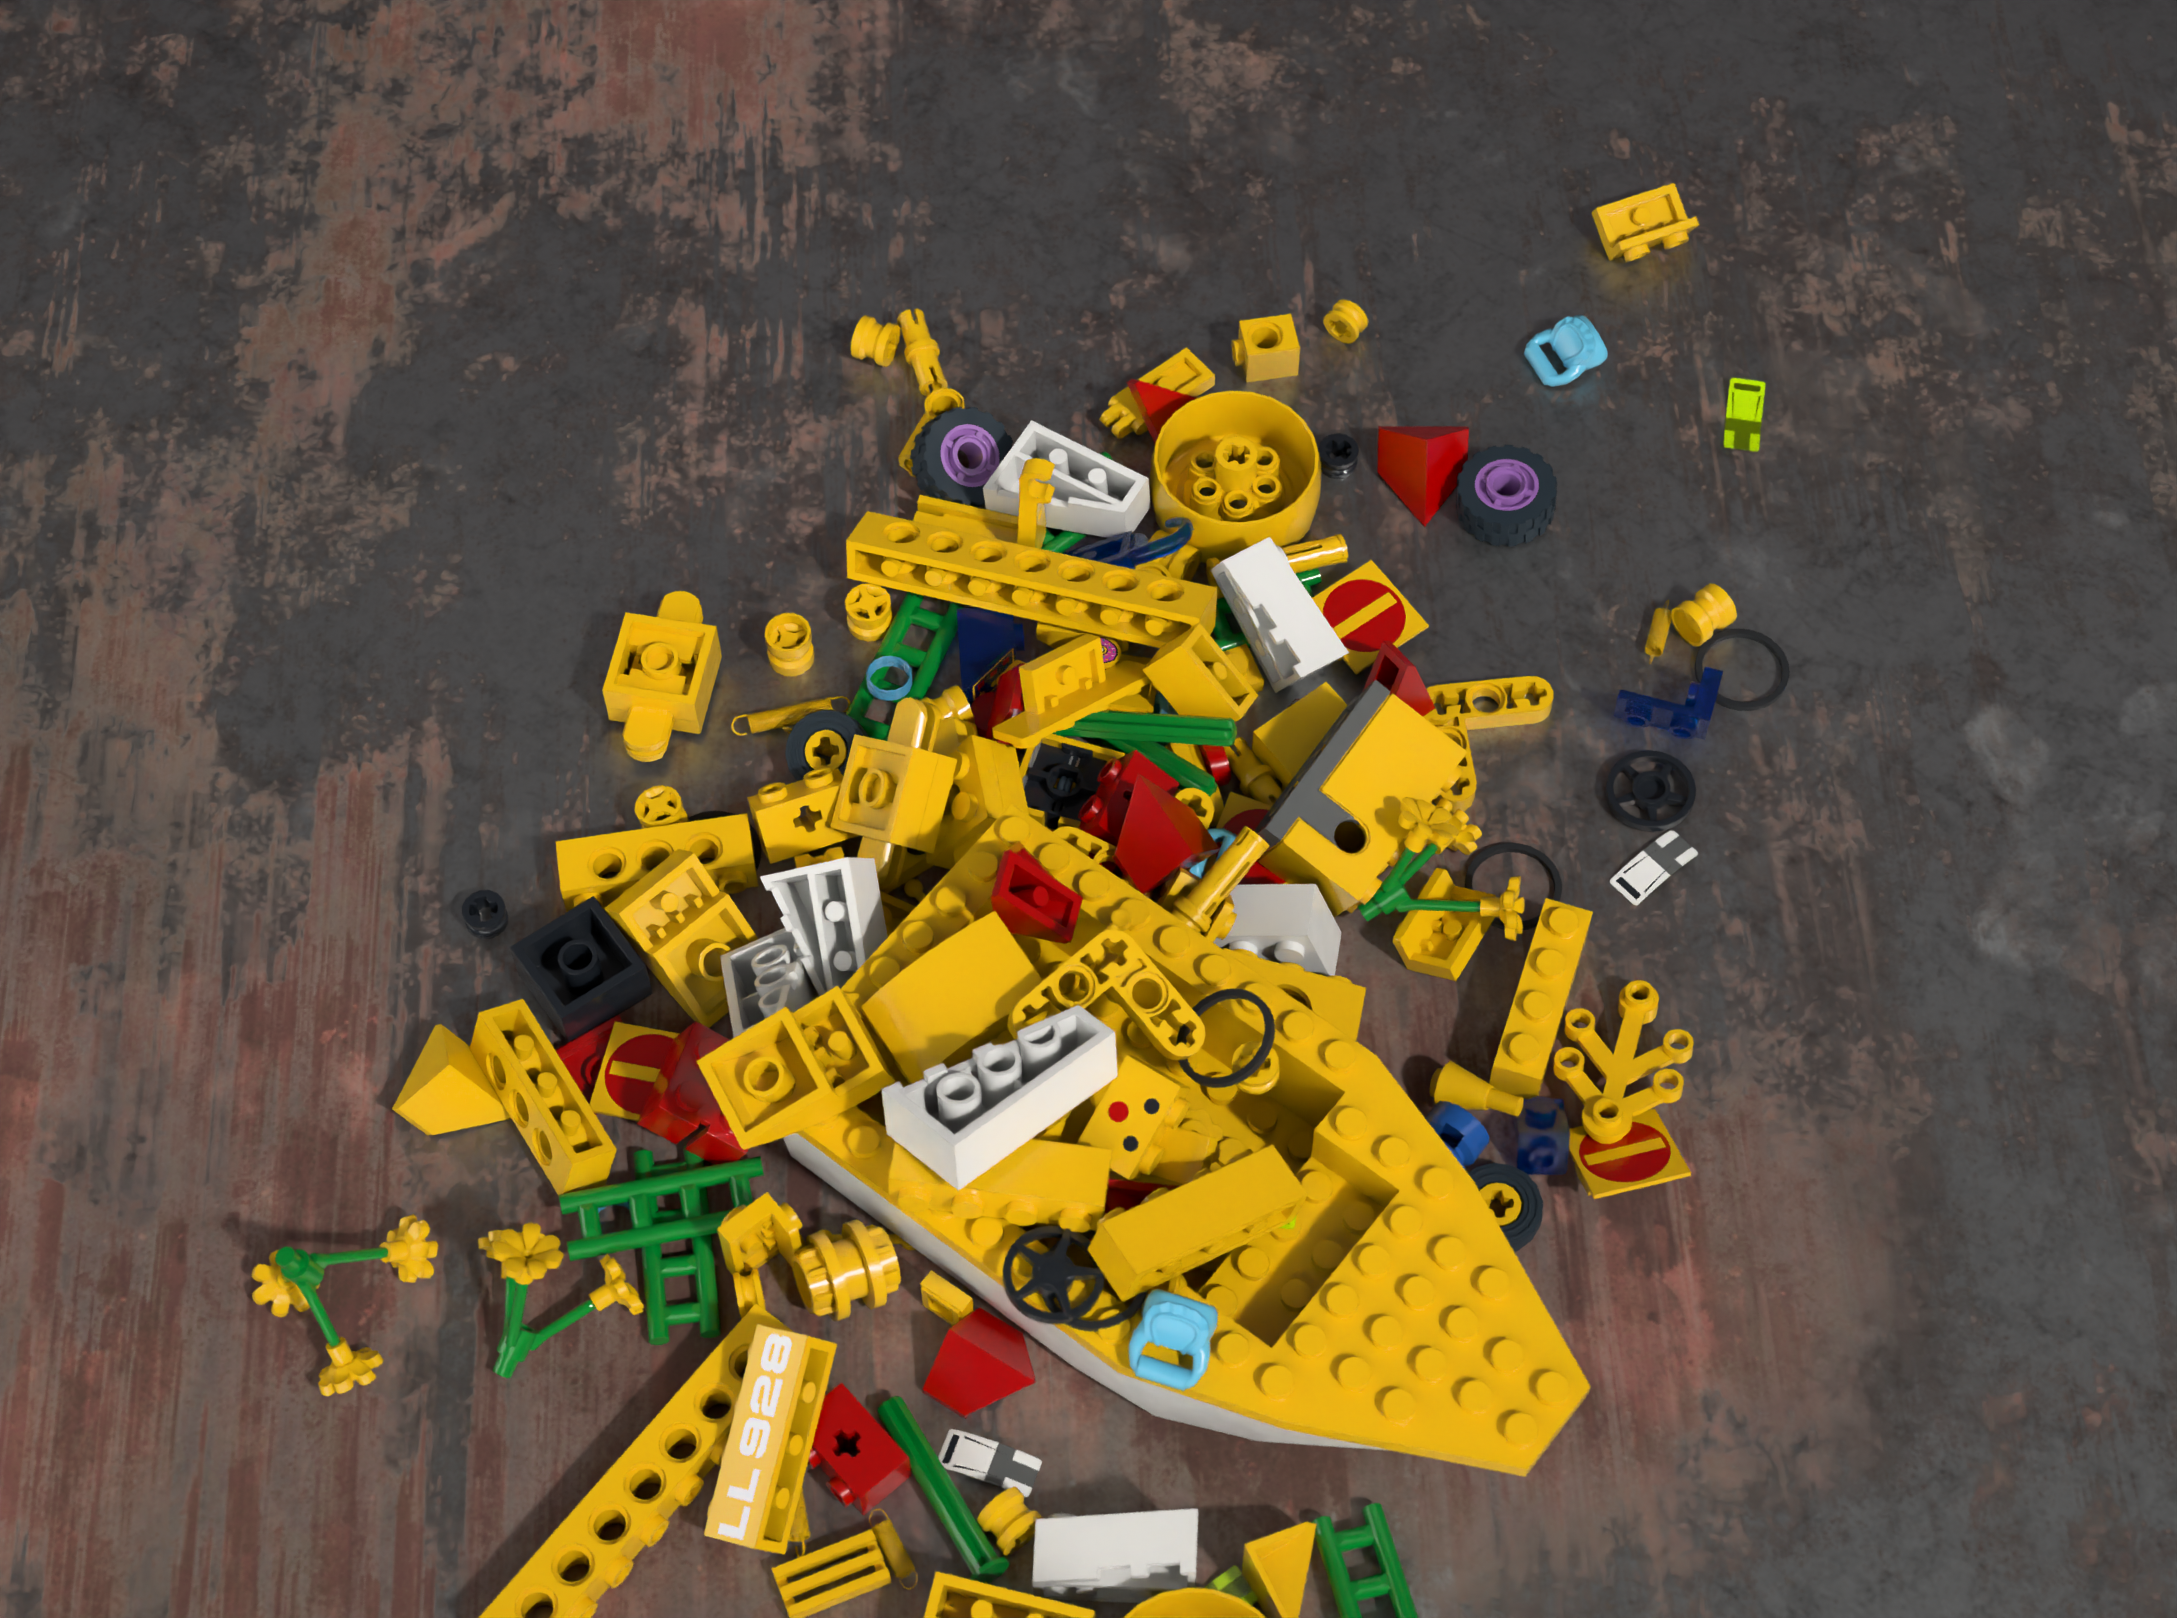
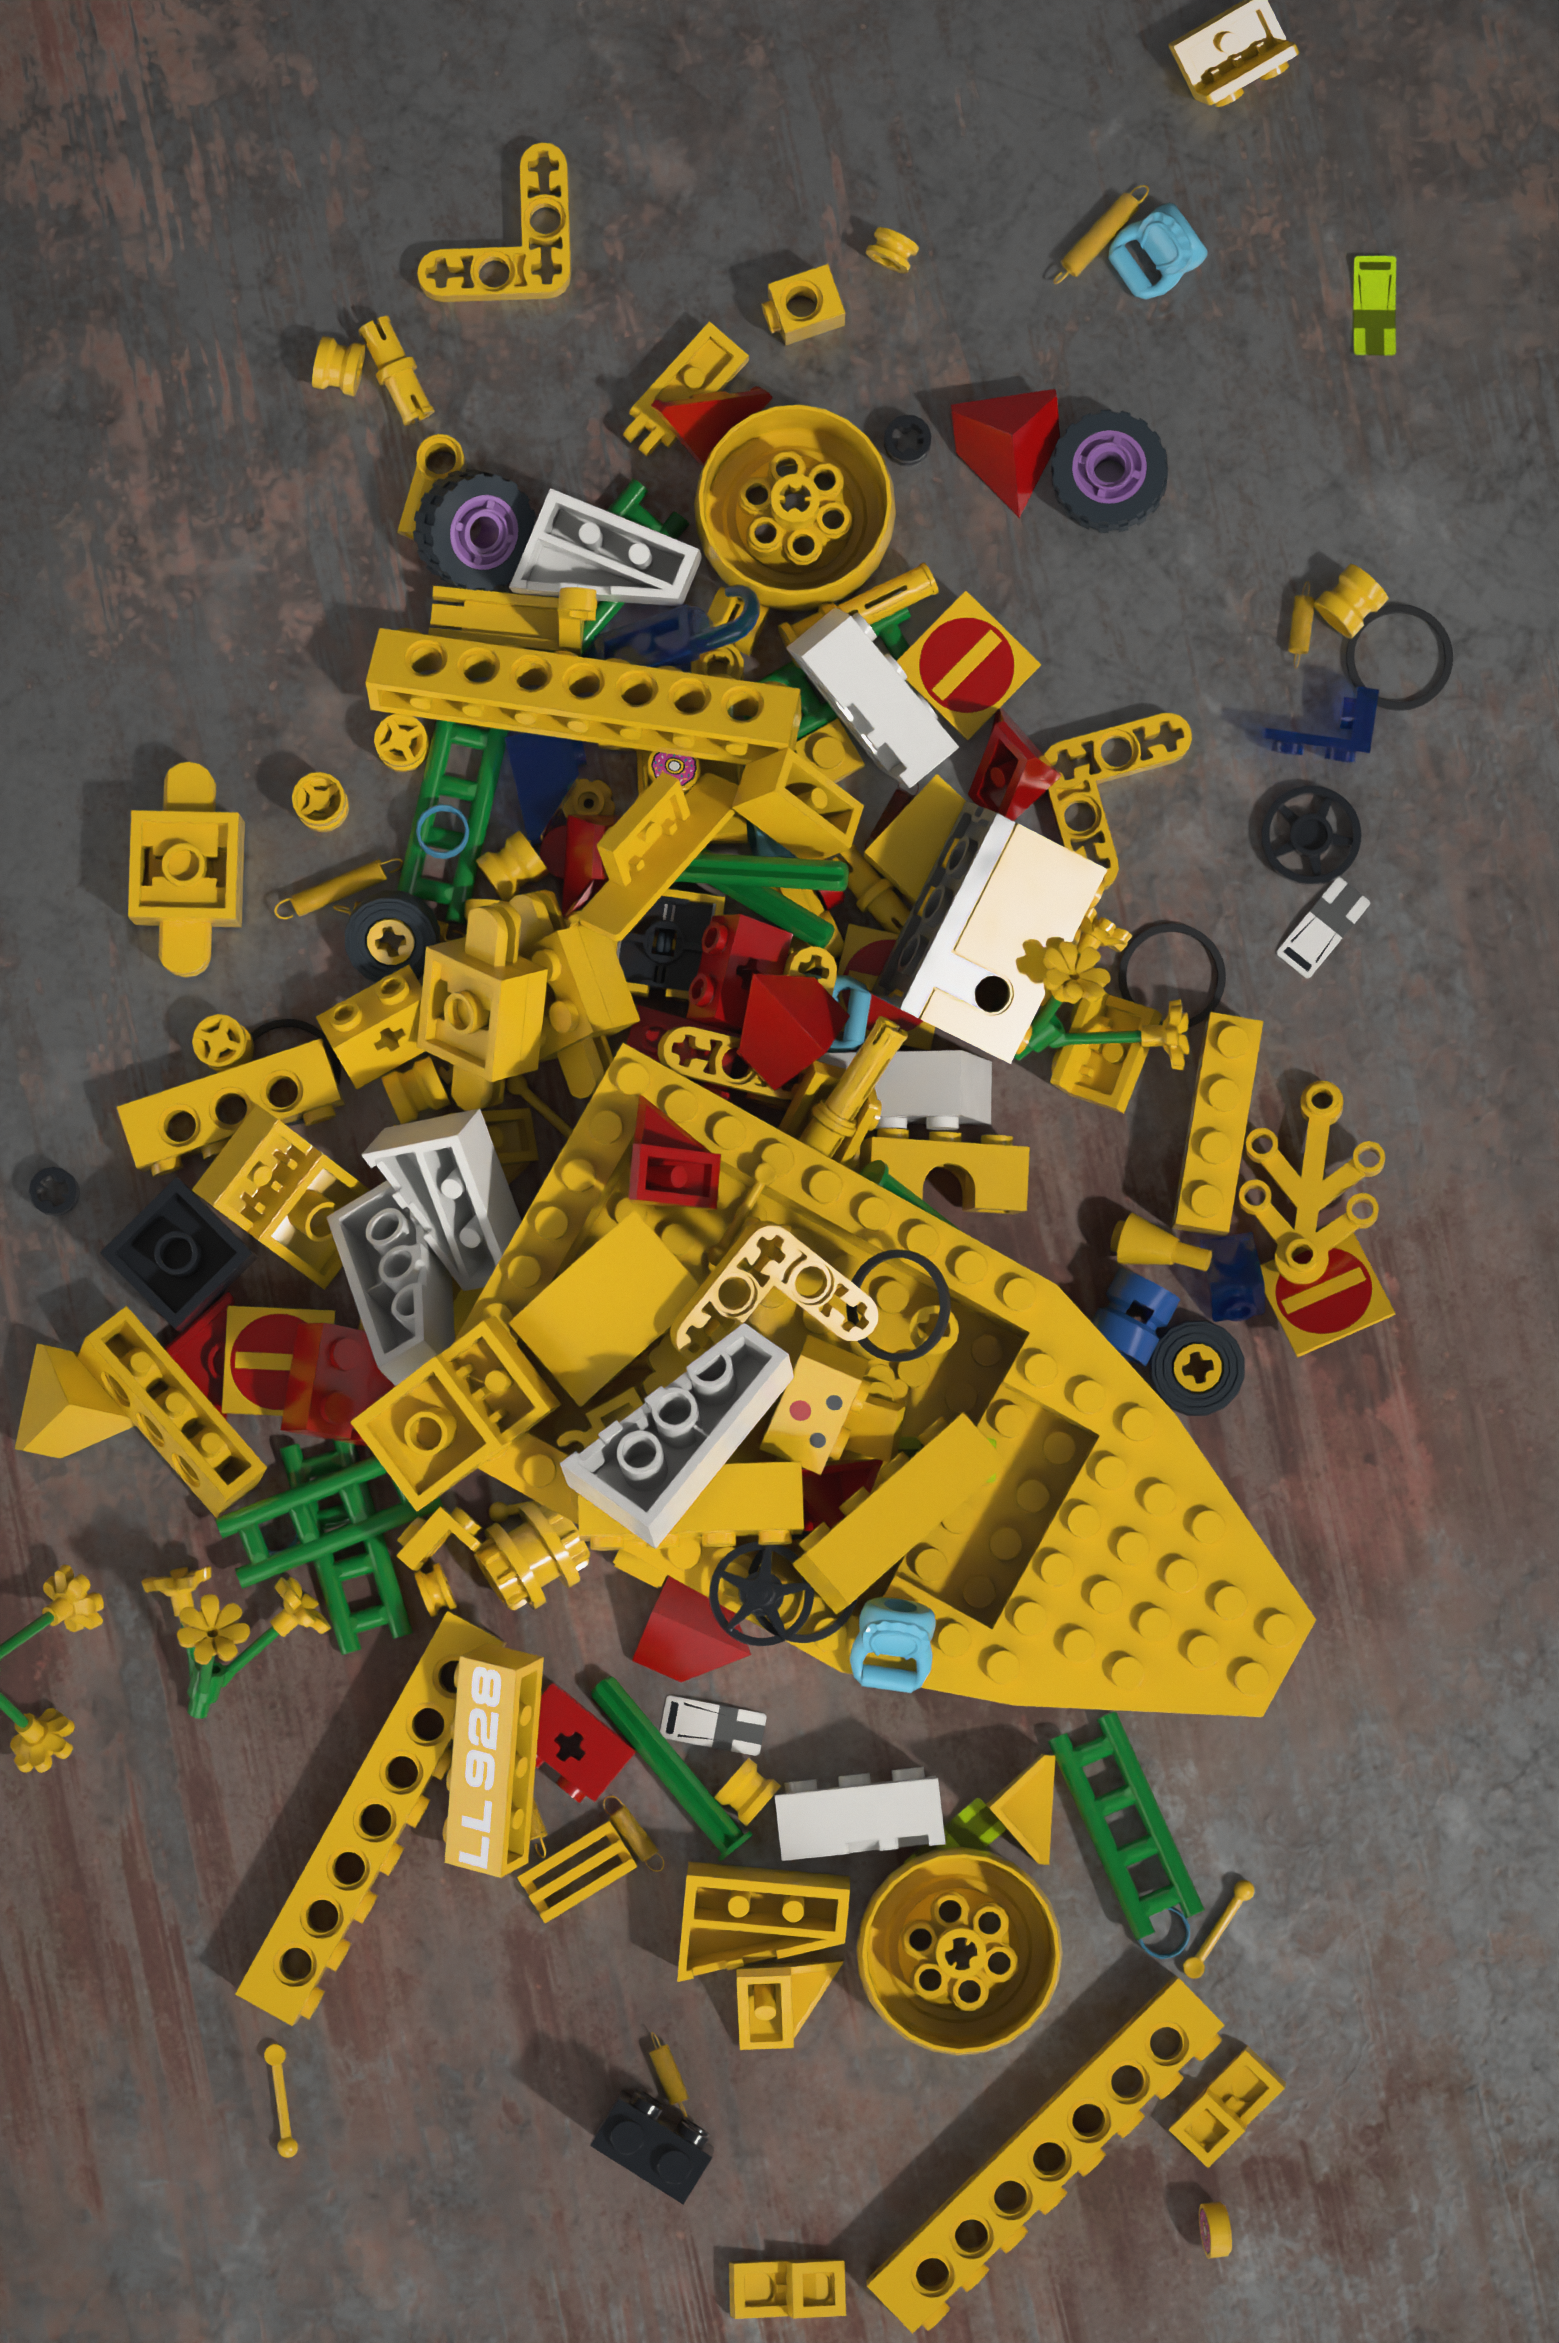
camera: 10 degrees left, 25 degrees up
none -> yellow beam [417,142,571,302]
none -> yellow piece [1053,185,1149,284]

